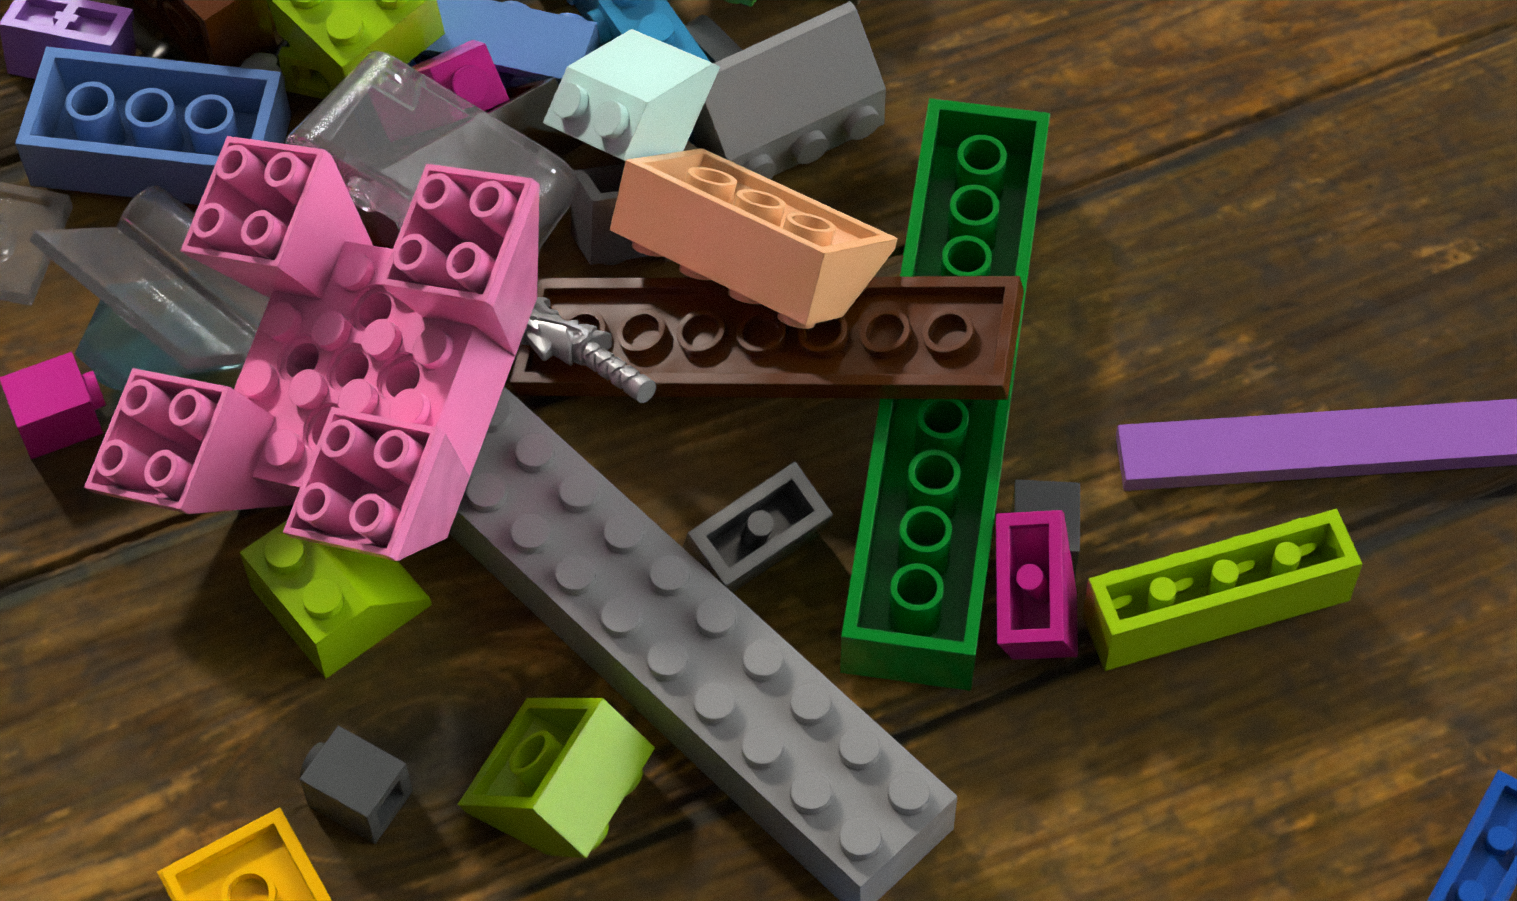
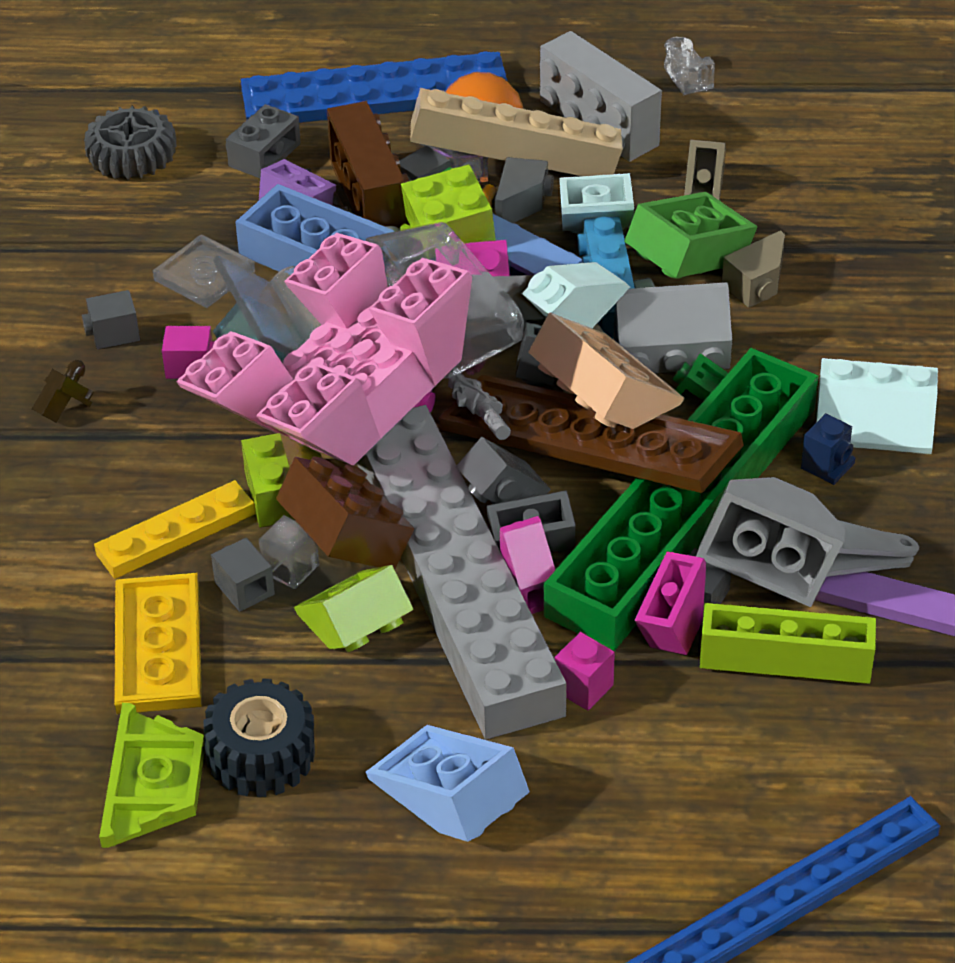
camera: 25 degrees right, 15 degrees down
none -> yellow plate [94,480,256,579]
none -> clear brick [259,515,319,589]
none -> reddish brown brick [276,457,415,570]
none -> dark grey brick [456,437,551,504]
none -> slope [500,516,556,614]
none -> dark pink brick [554,632,615,711]
none -> green bracket [672,353,728,401]
none -> light grey slope [696,477,919,607]
none -> dark blue brick [801,413,856,485]
none -> light aqua slope [816,358,938,454]

